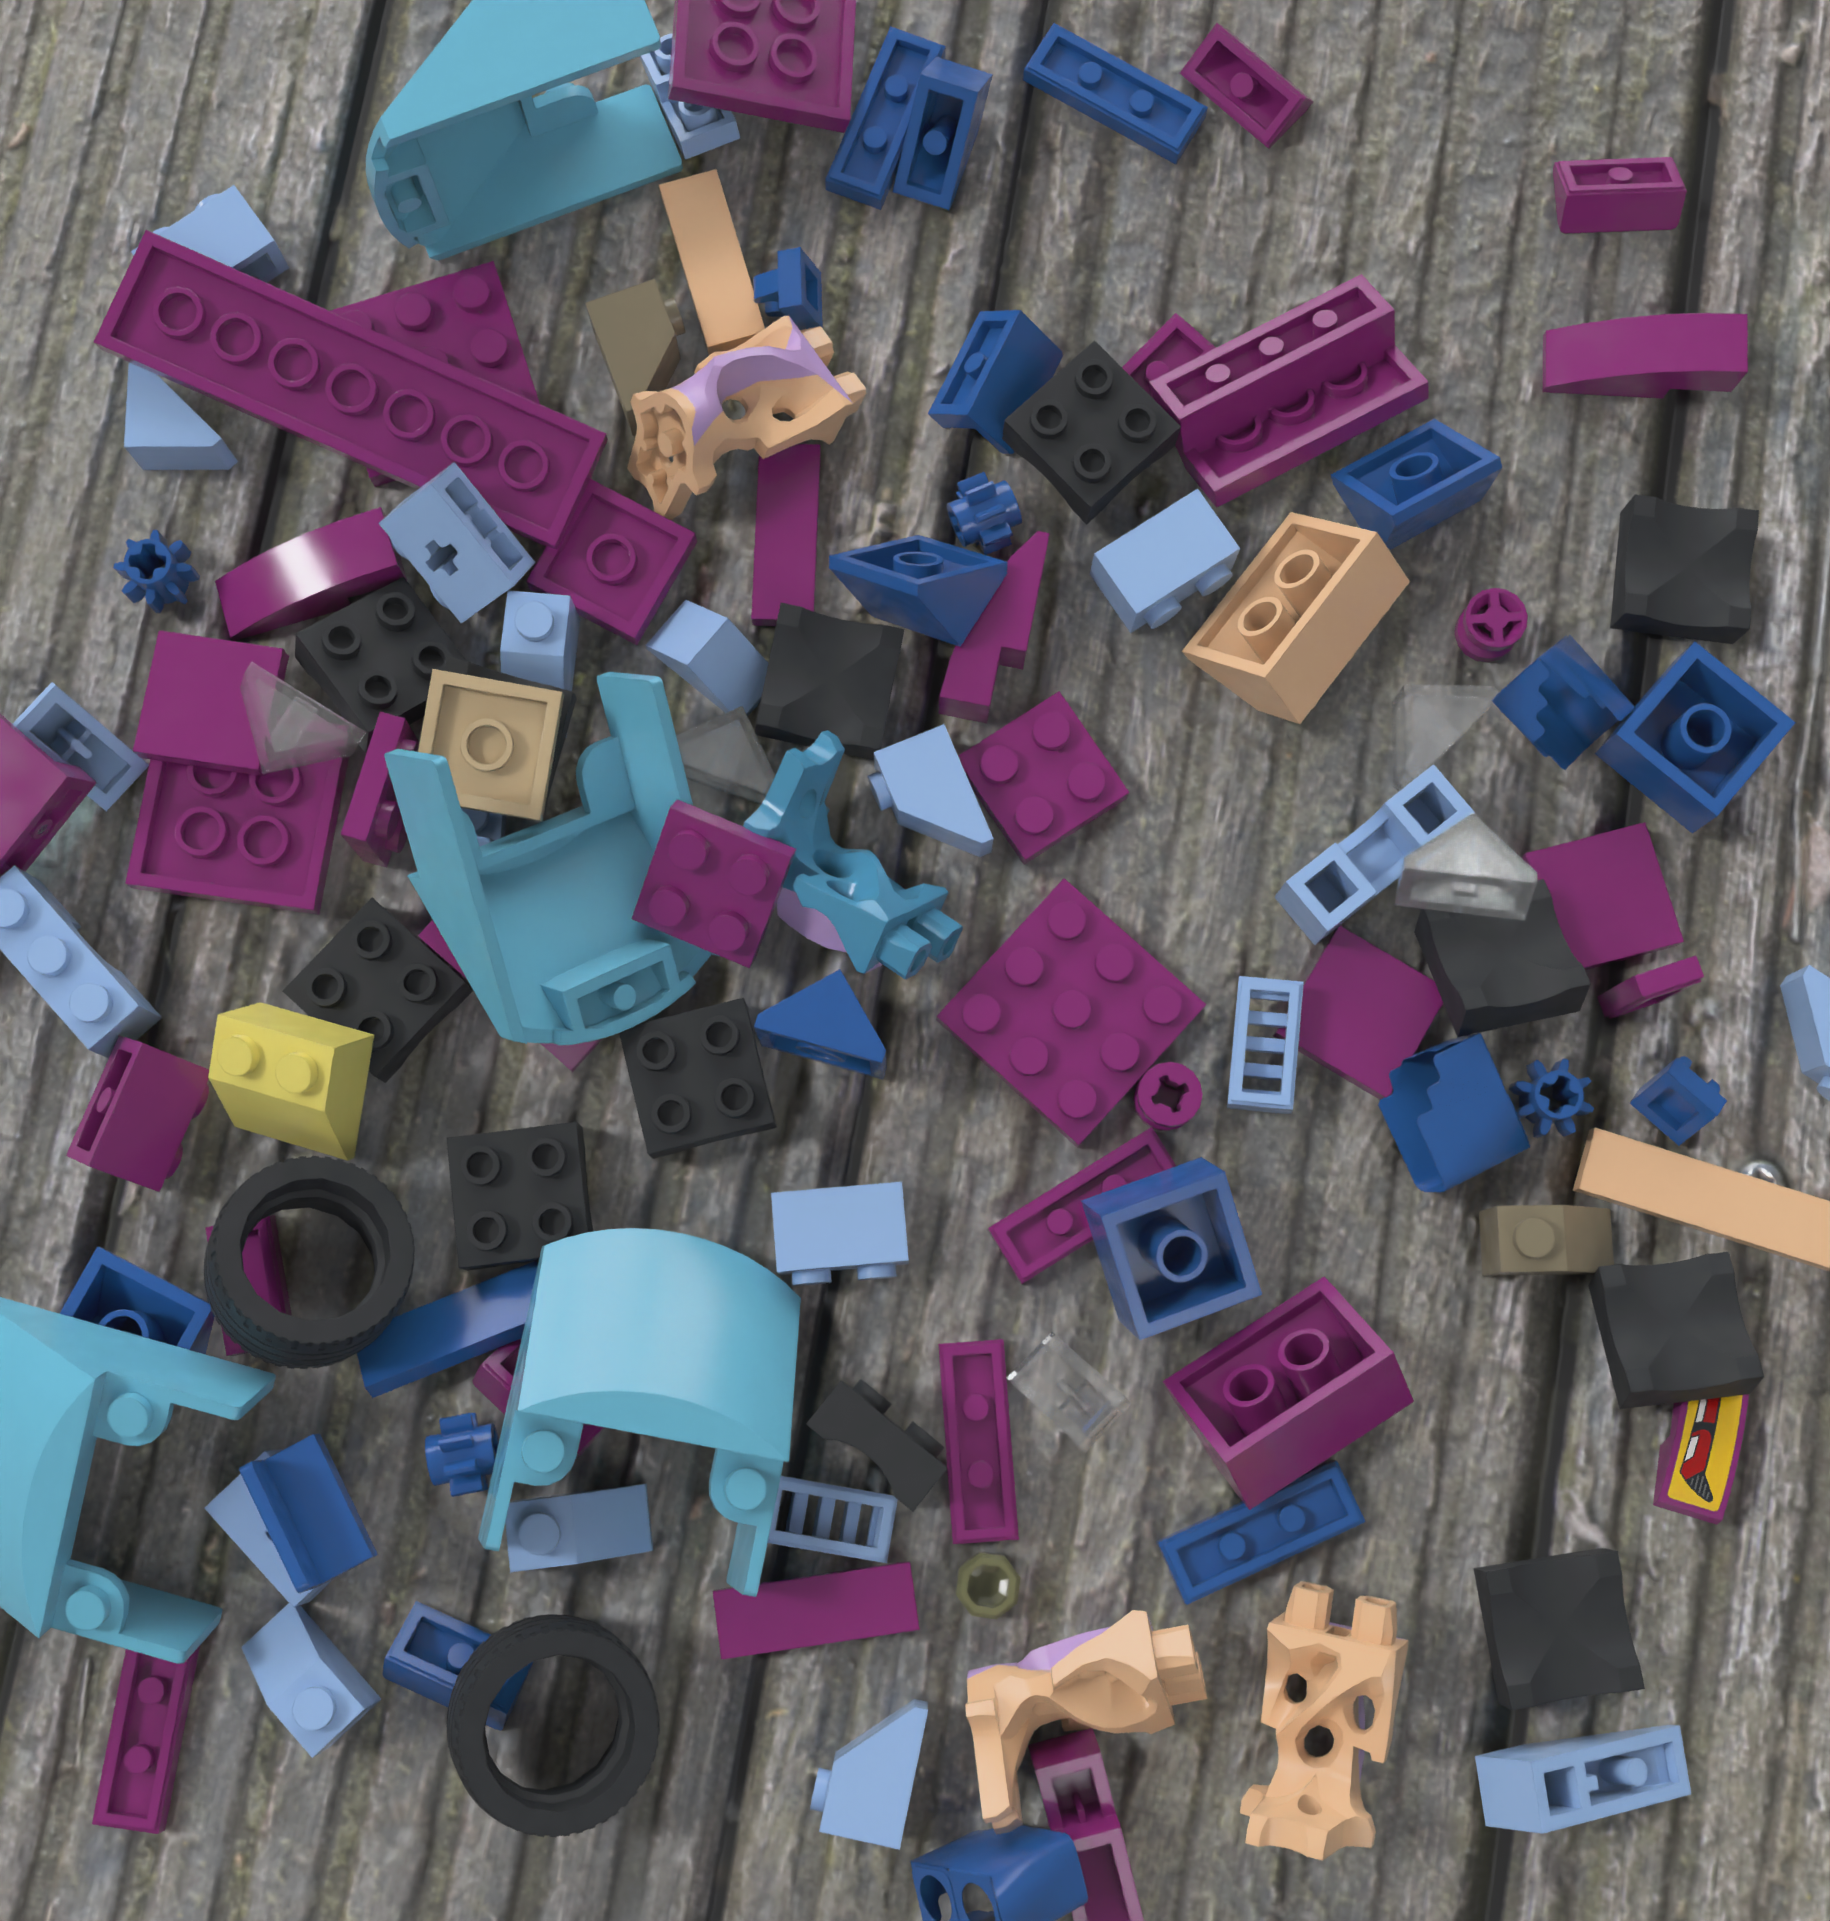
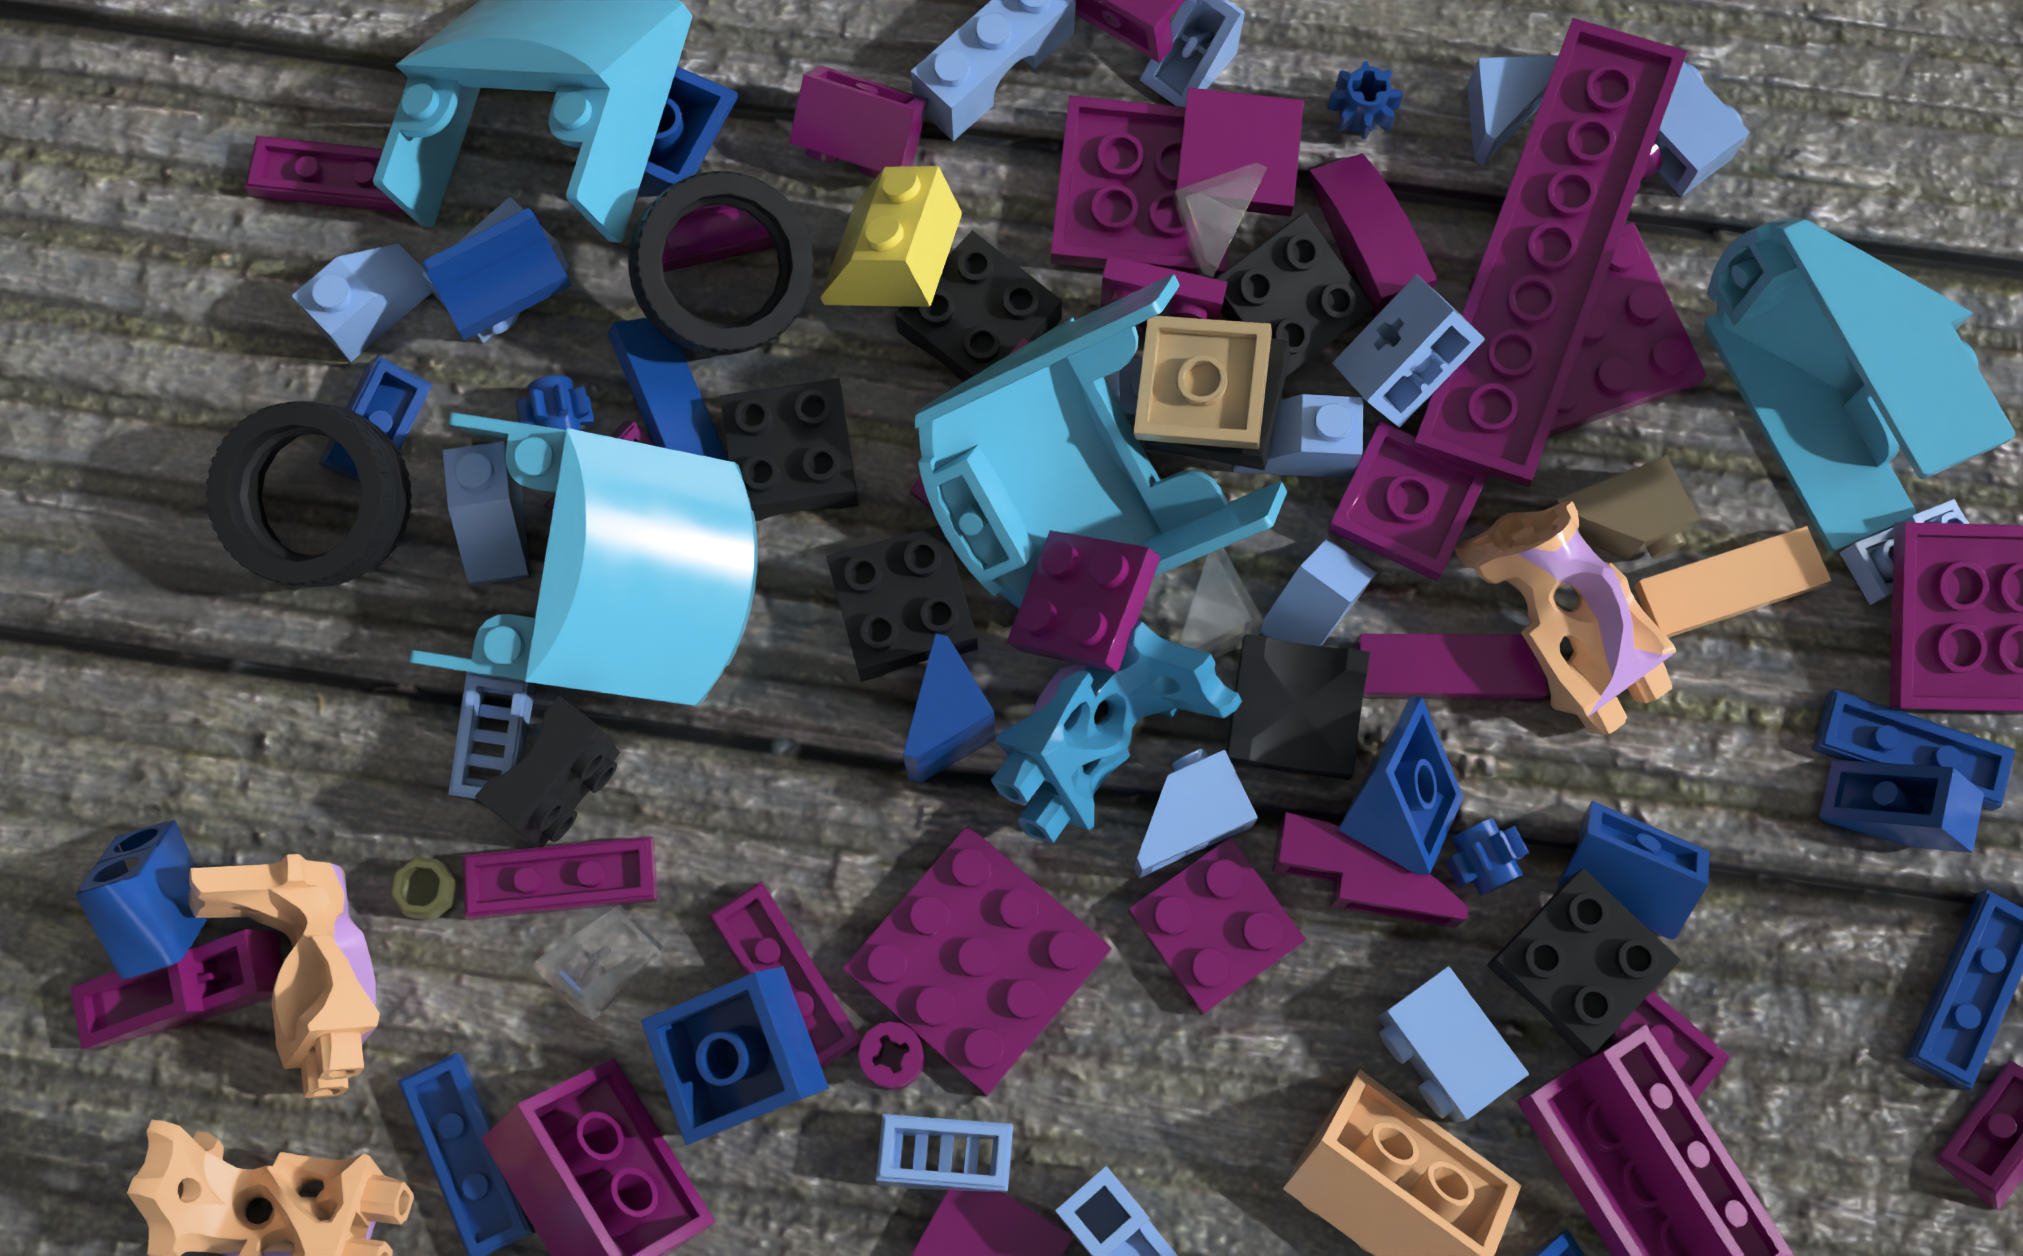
camera: 90 degrees right, 5 degrees down
magenta tile [713,1561,920,1659] -> none
blue tile [753,247,823,330] -> none
light blue brick [771,1182,909,1286] -> none
light blue slope [810,1699,928,1850] -> none

